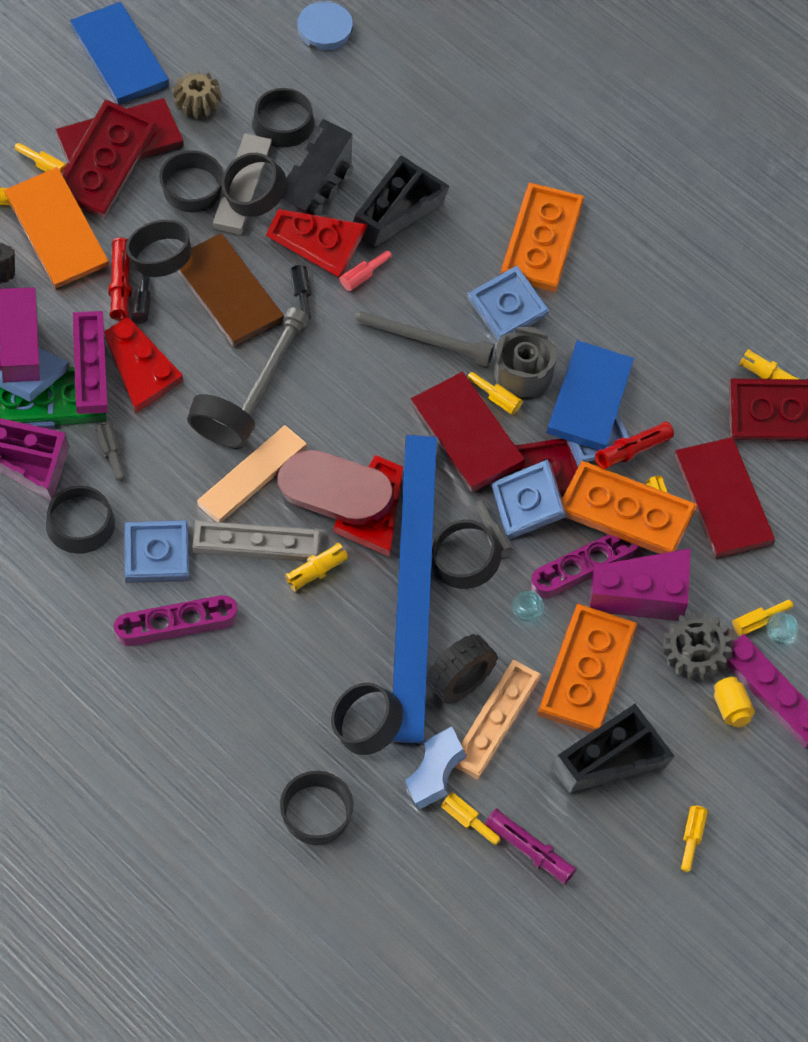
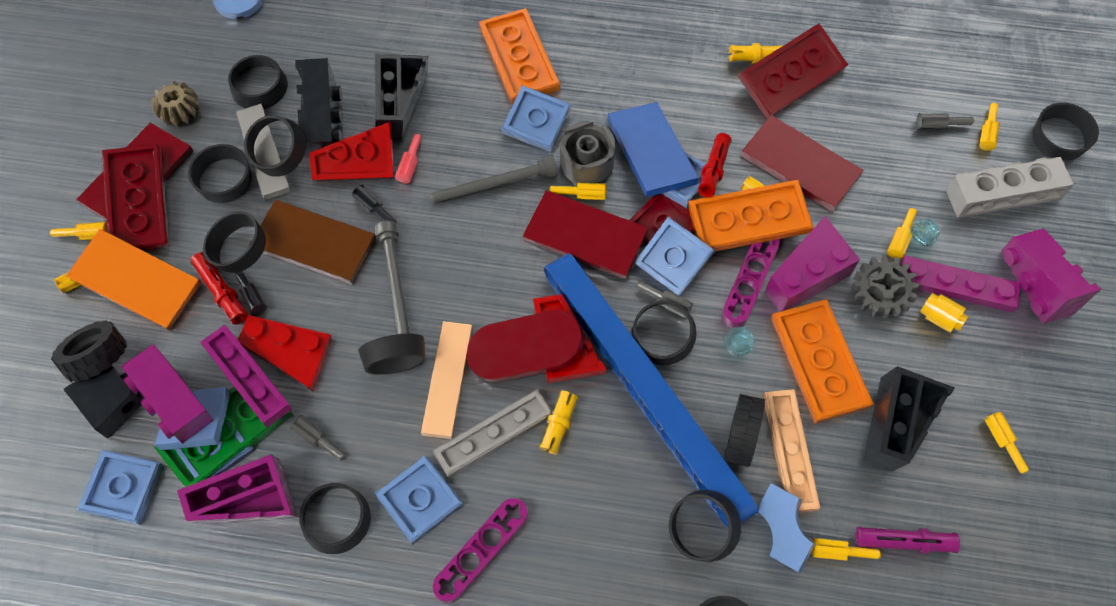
camera: 30 degrees left, 5 degrees up
blue tile [70,1,169,105] -> none

